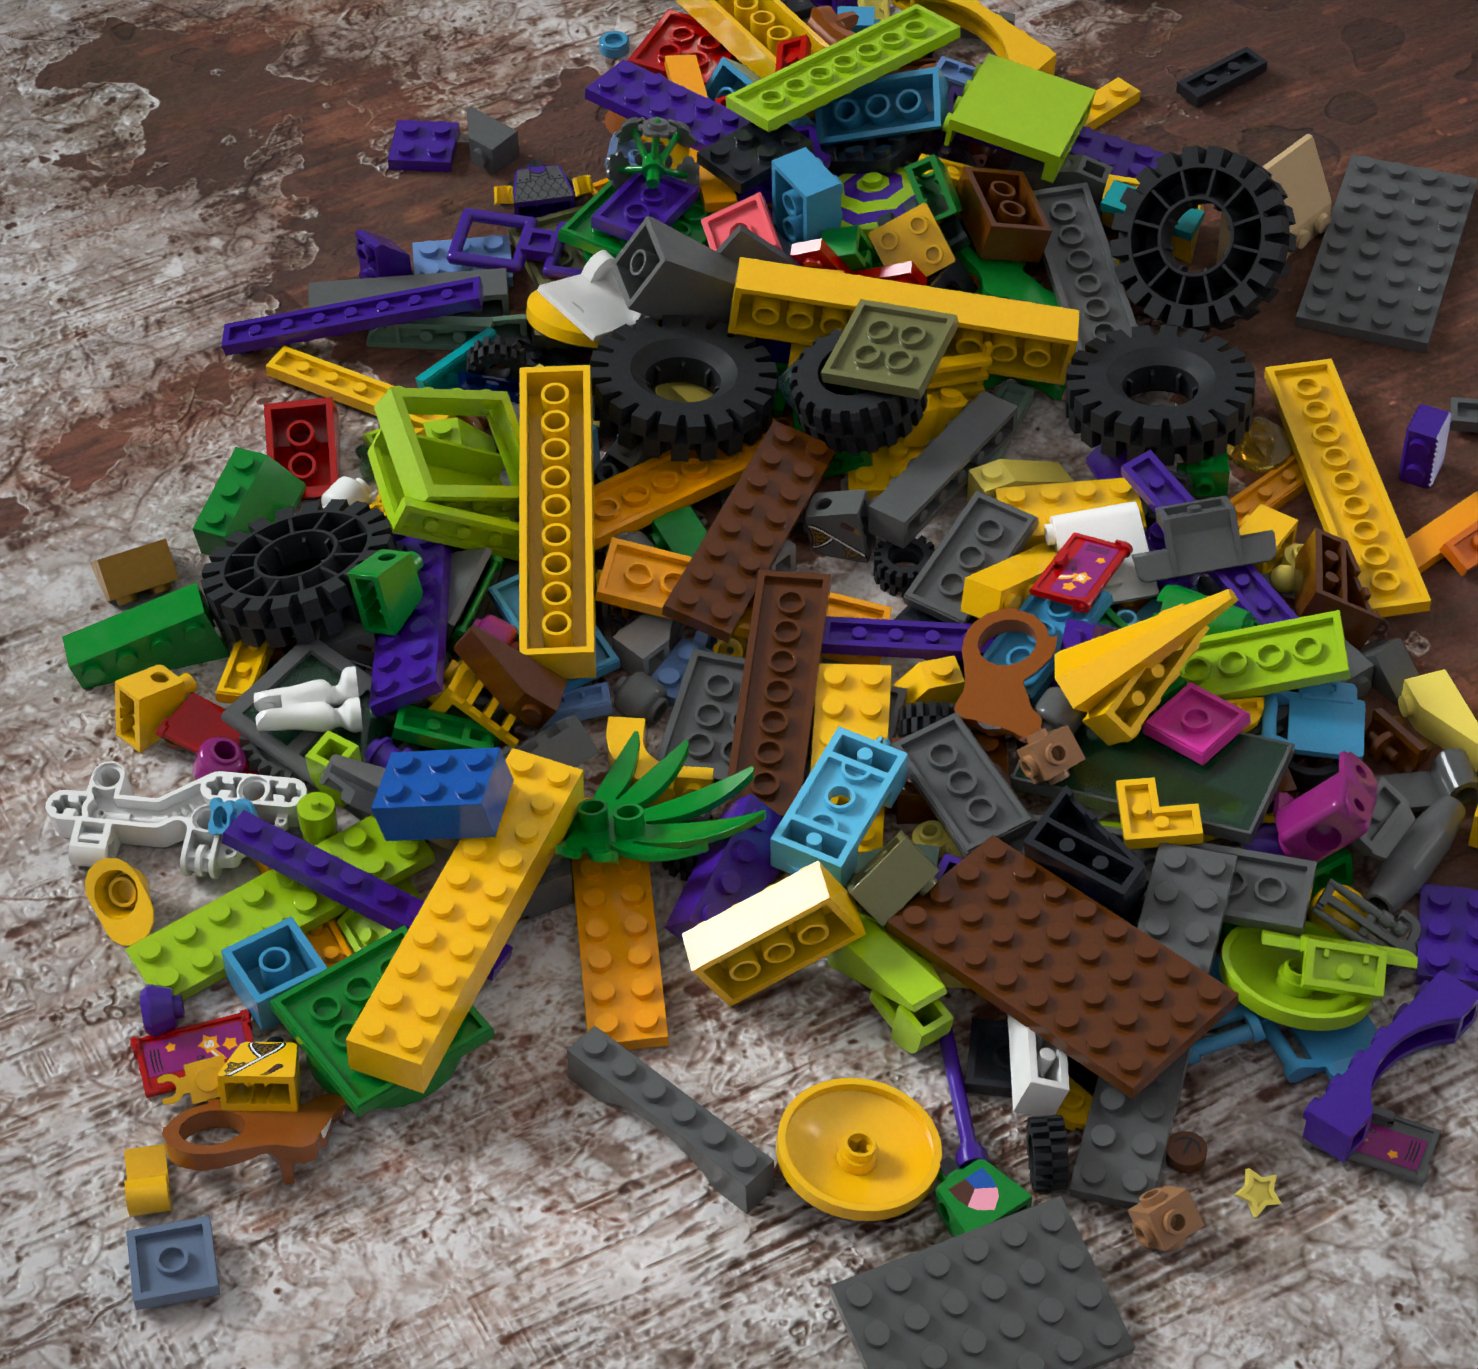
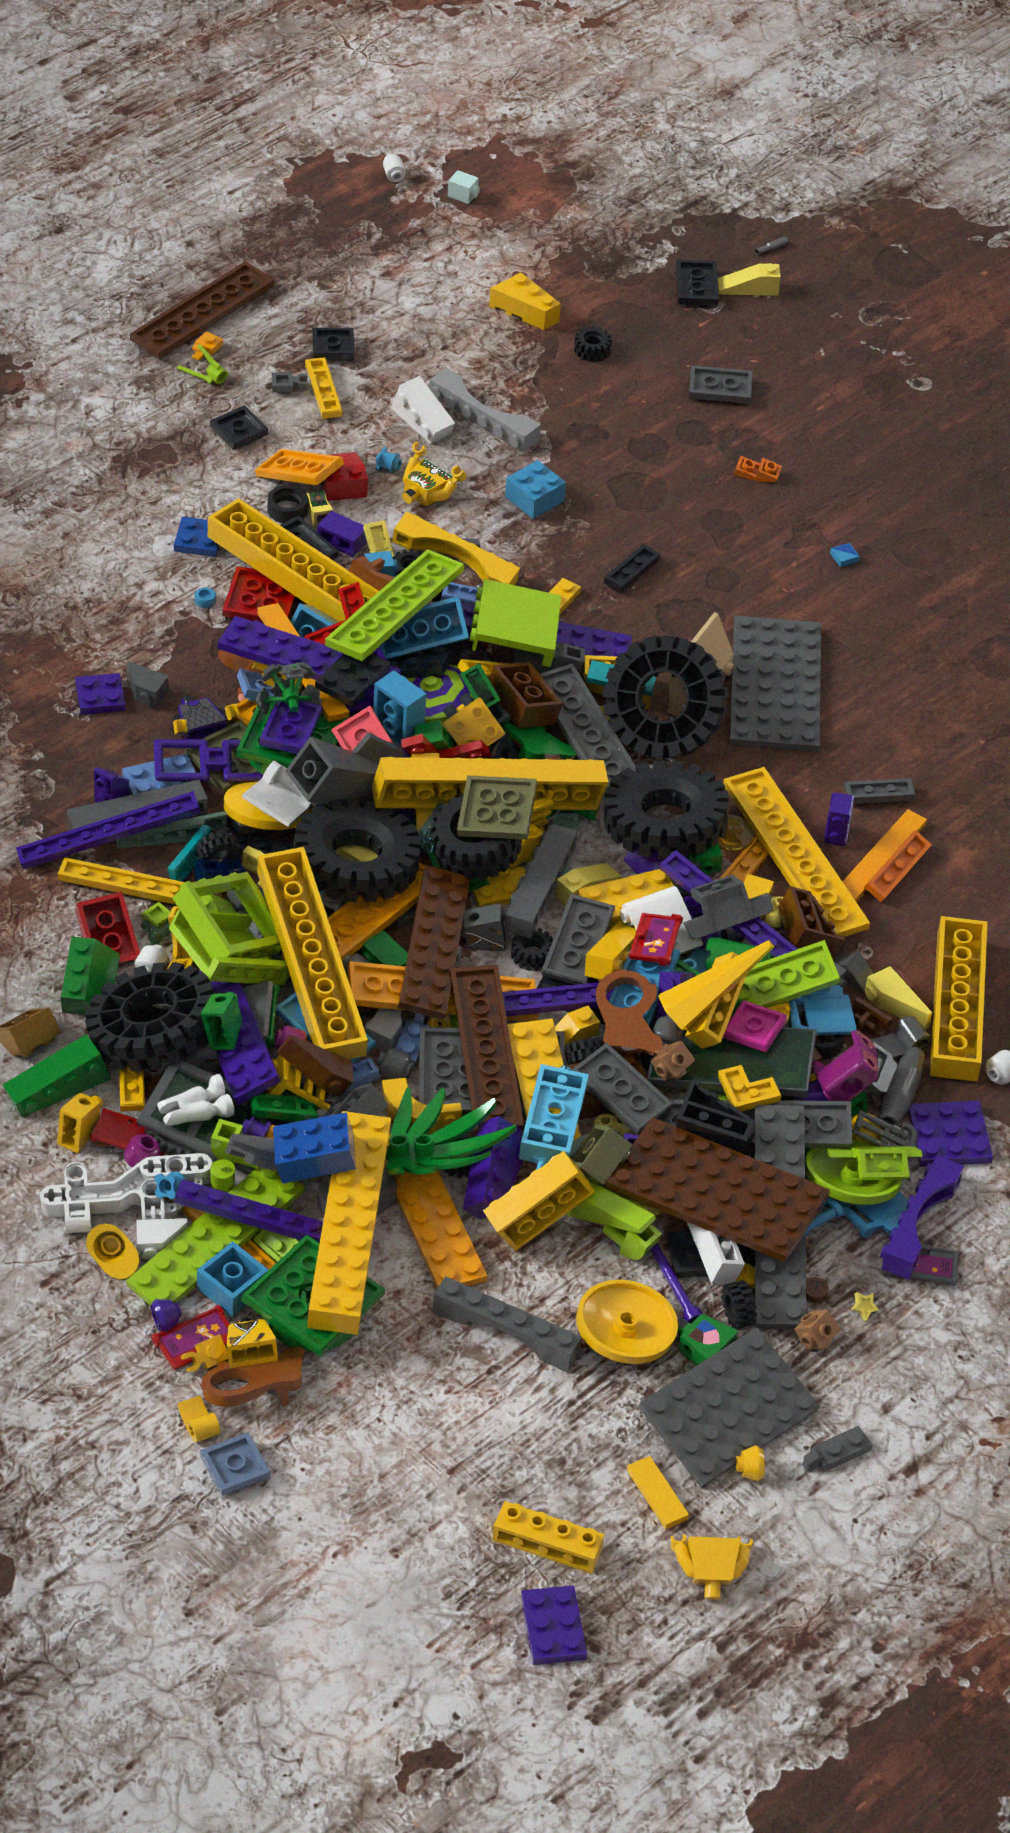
camera: 20 degrees left, 0 degrees up
none -> white slope [136,1218,187,1260]

